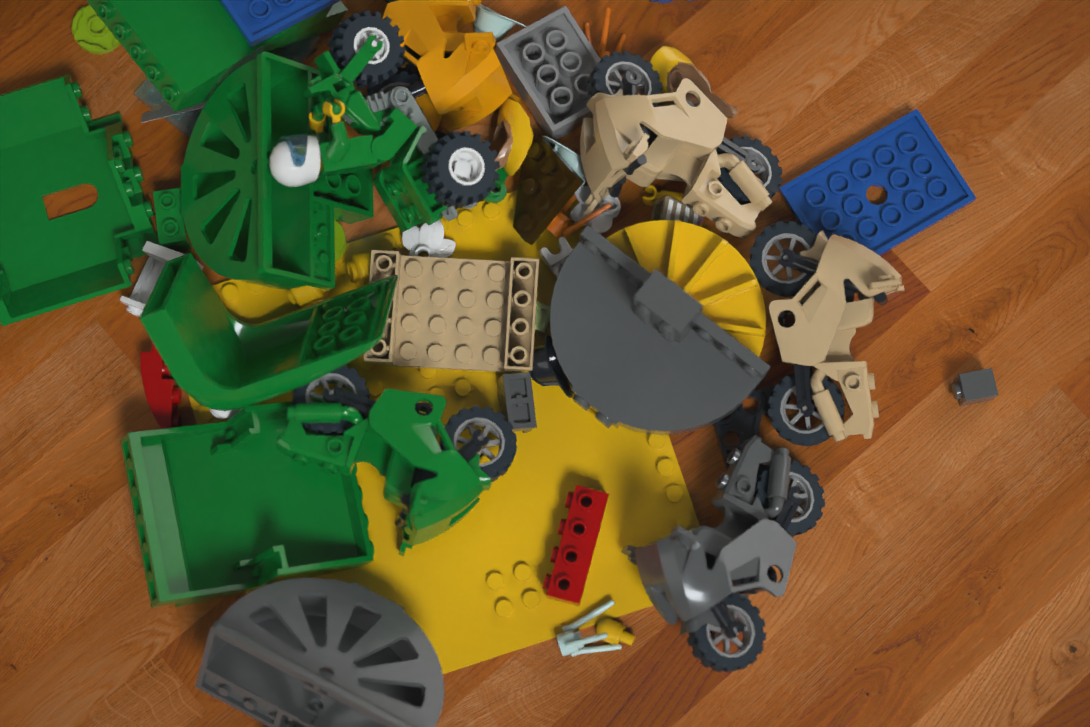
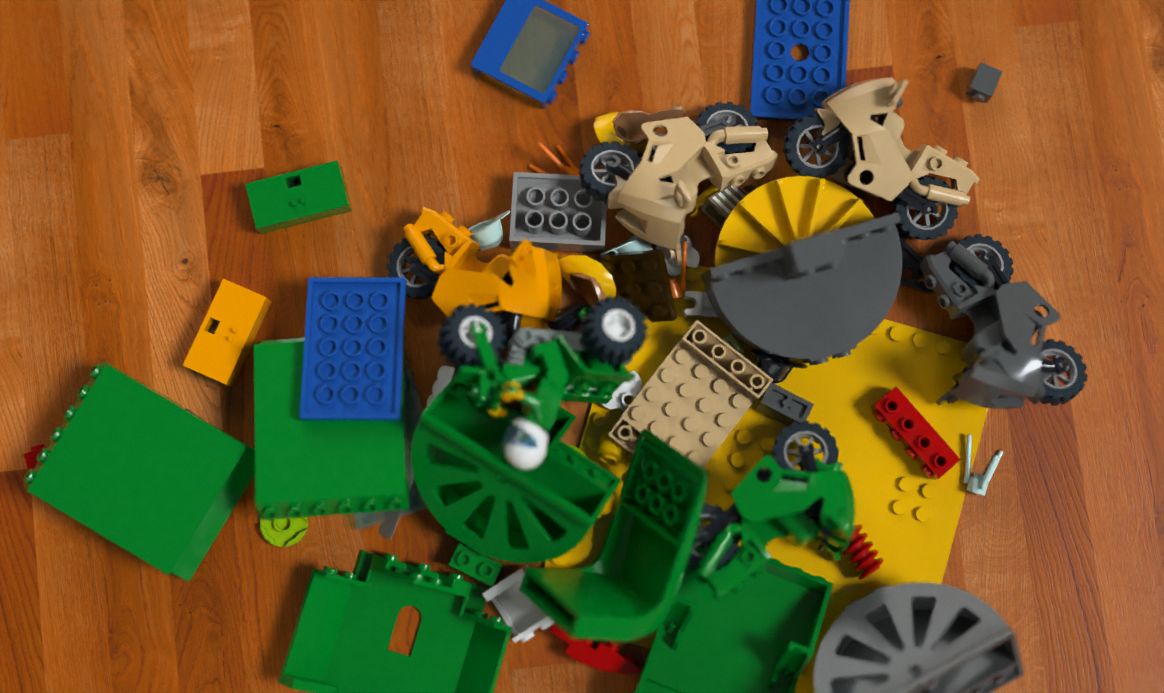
camera: 55 degrees left, 5 degrees up
yellow cylinder [596,619,636,646] -> none
none -> red piece [843,524,884,580]

